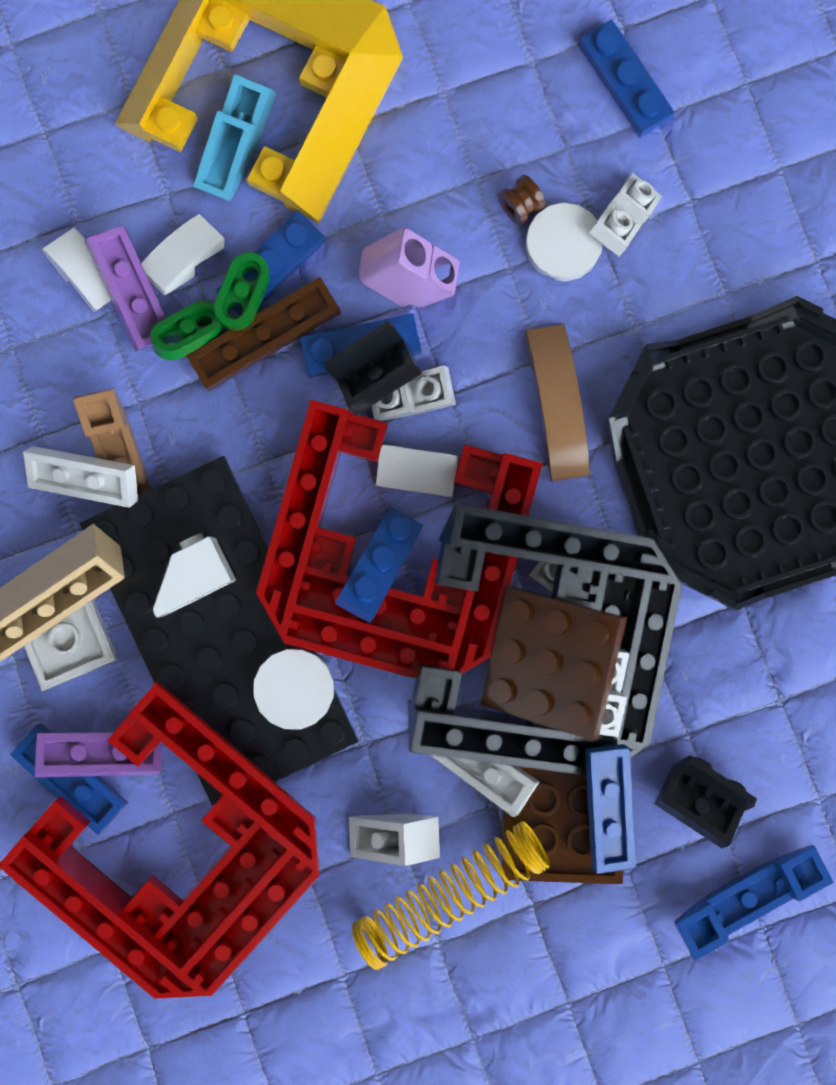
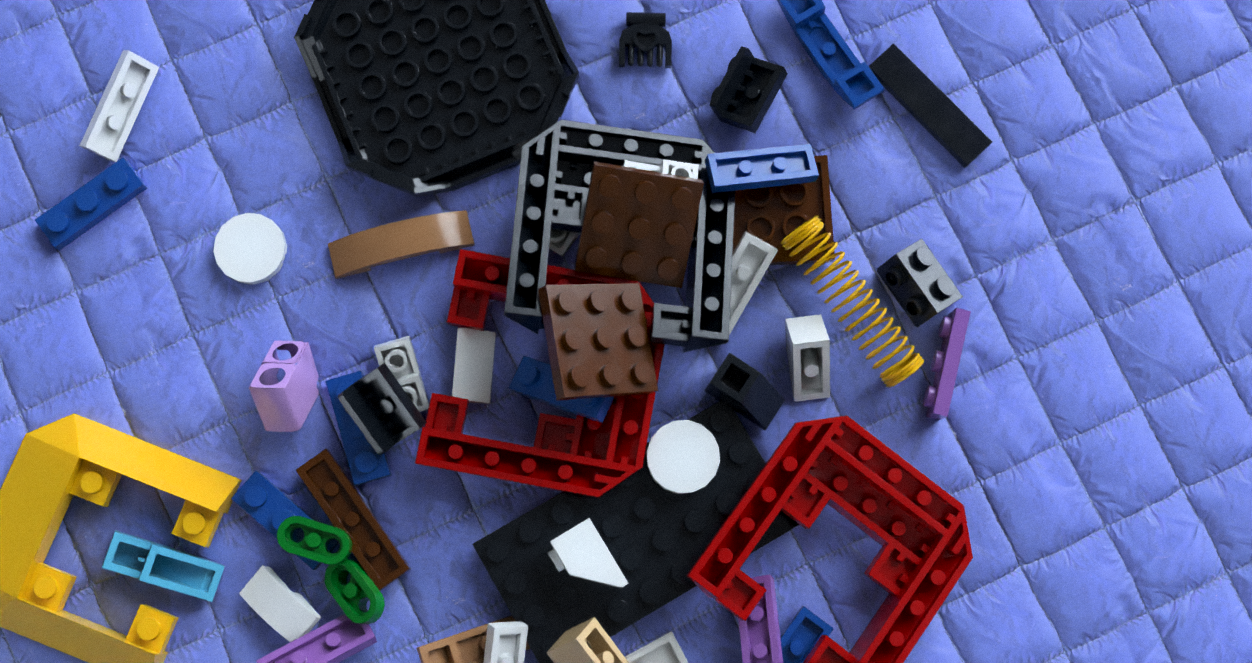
camera: 100 degrees left, 5 degrees down
reddish brown wheel [498,174,546,225] -> none
white slope [589,173,662,257] -> none
none -> white plate [79,50,159,162]
none -> reddish brown plate [538,283,658,401]
none -> black piece [619,12,672,68]
none -> black slope [704,353,785,430]
none -> black tile [869,43,992,168]
none -> black bracket [877,239,963,327]
none -> medium lavender plate [923,308,971,420]

